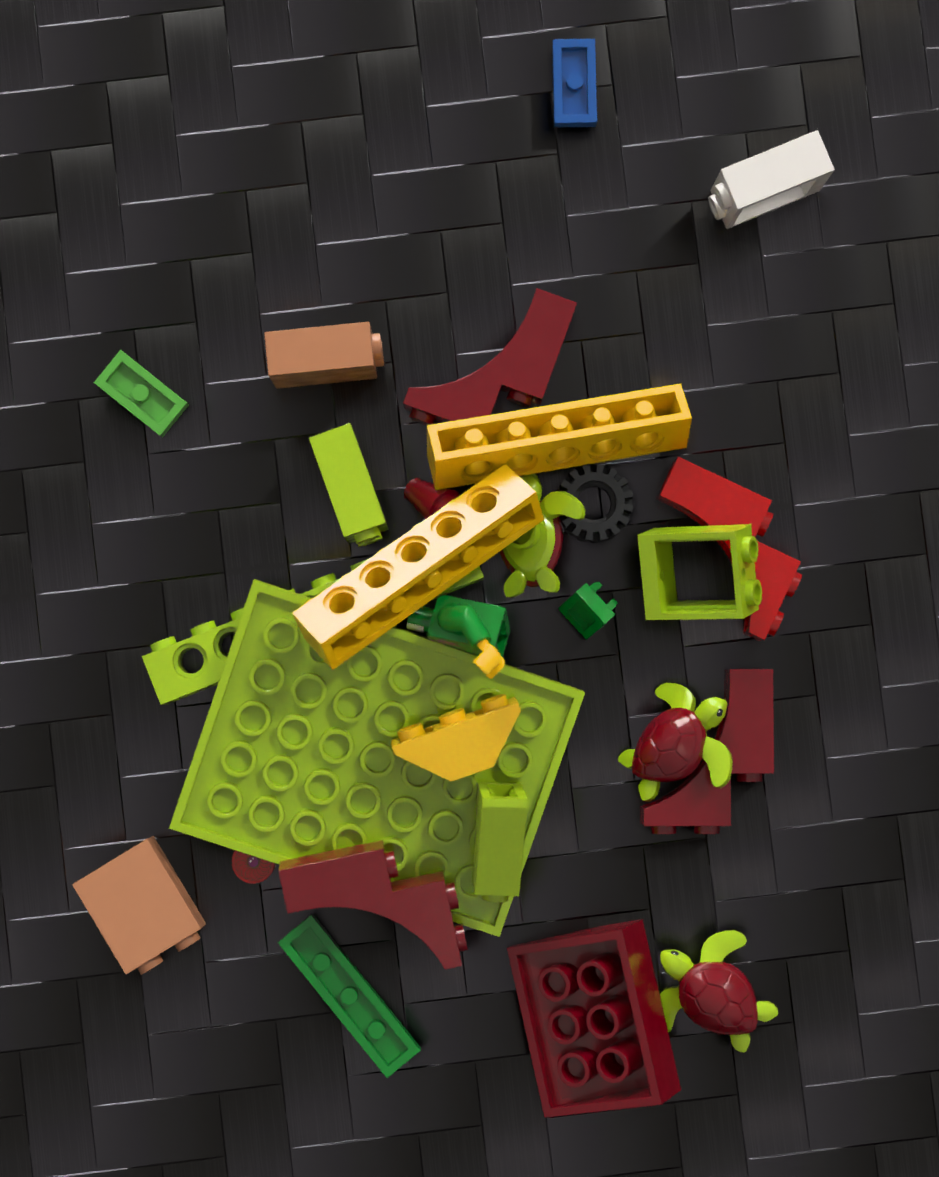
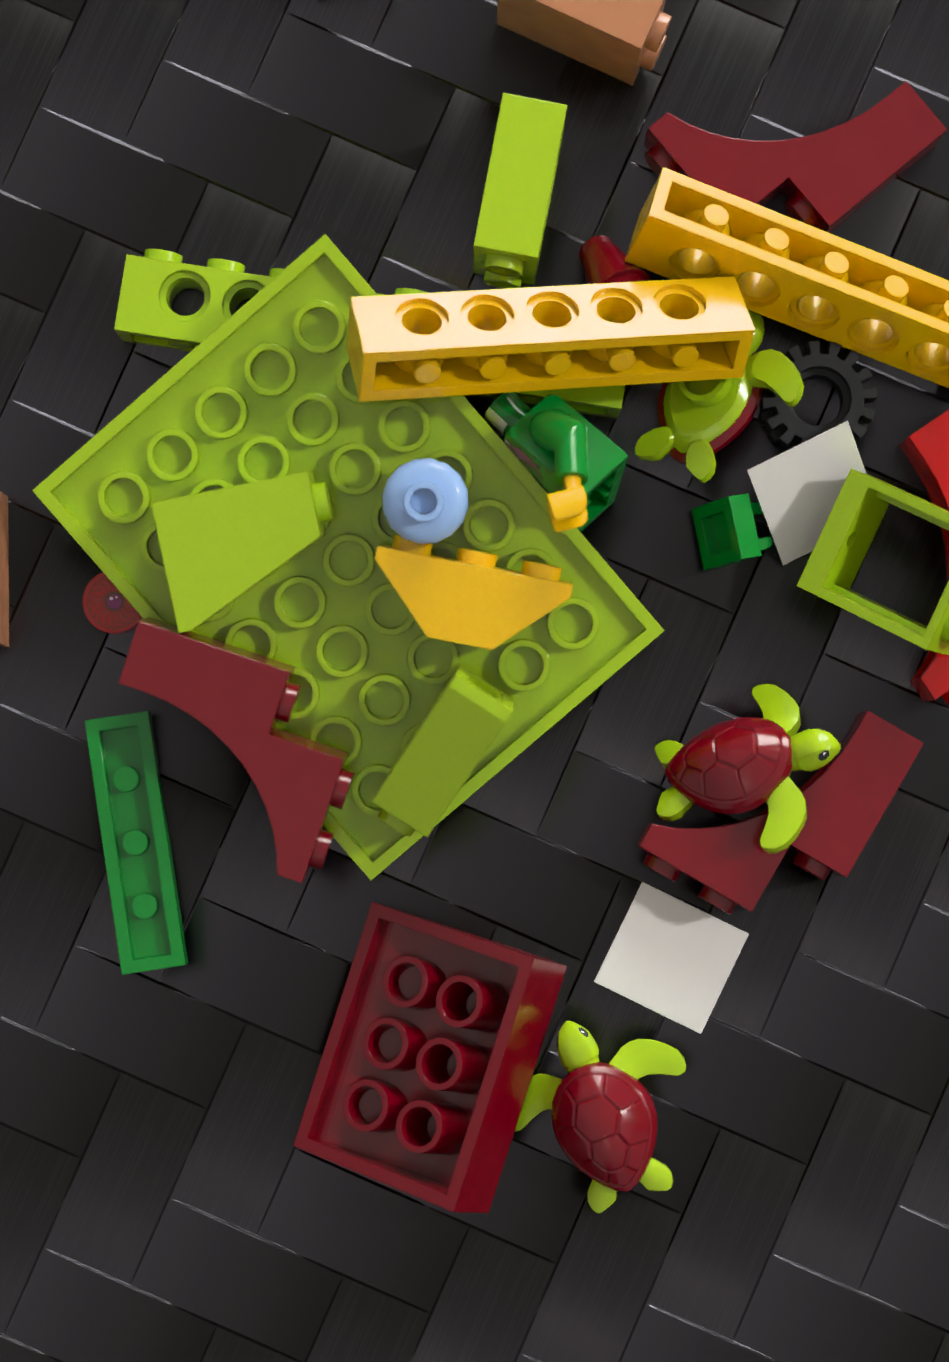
camera: 30 degrees right, 0 degrees up
none -> lime slope [151,471,333,633]
none -> light blue head [382,458,469,544]
none -> white sticker [594,882,749,1034]
none -> white sticker [747,420,866,565]

